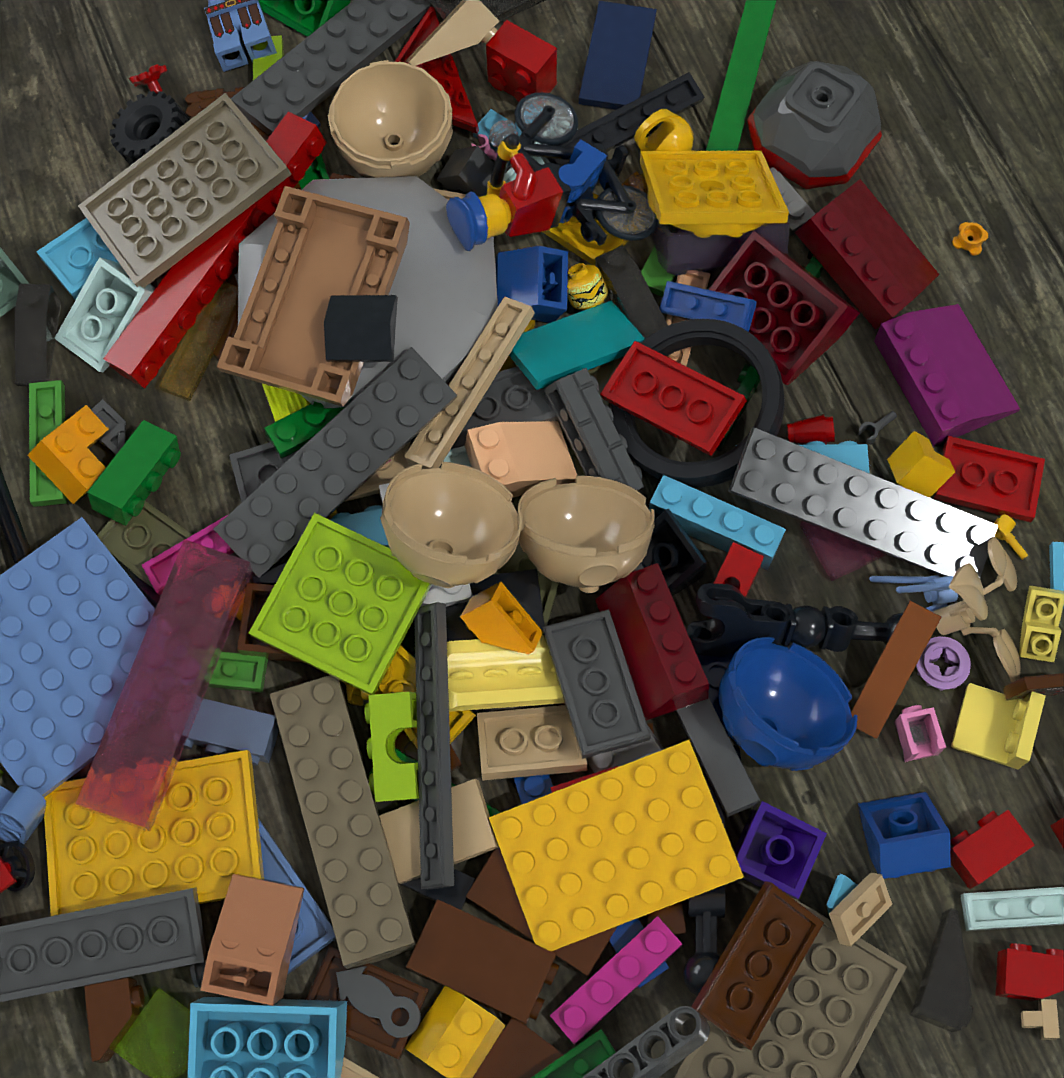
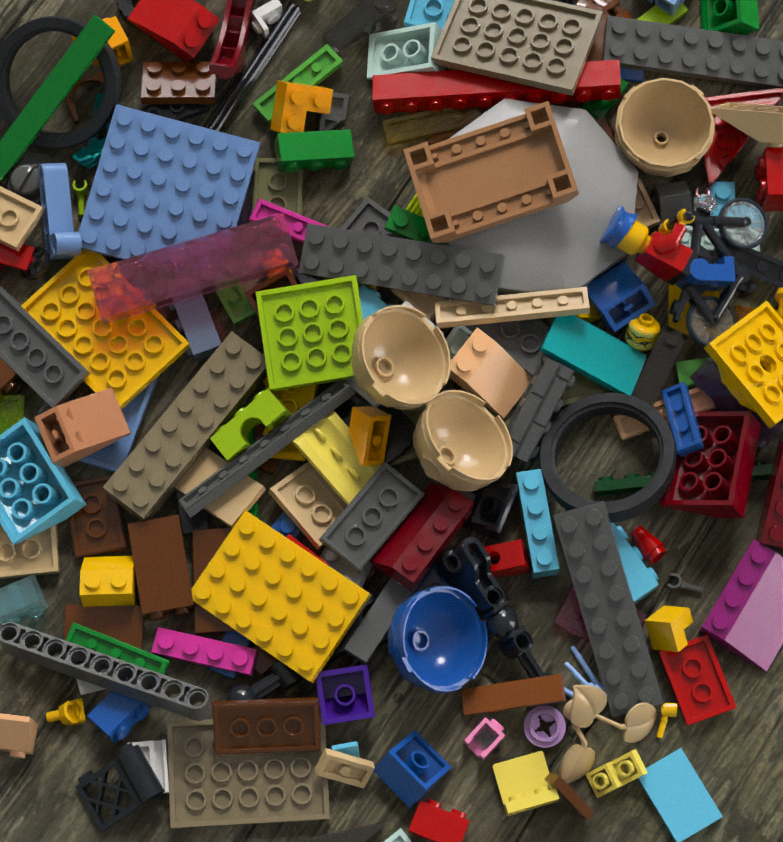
camera: 55 degrees right, 5 degrees up
black slope [324,295,398,362] -> none
dark grey brick [336,966,421,1038] -> none
red plate [600,341,747,456] -> none

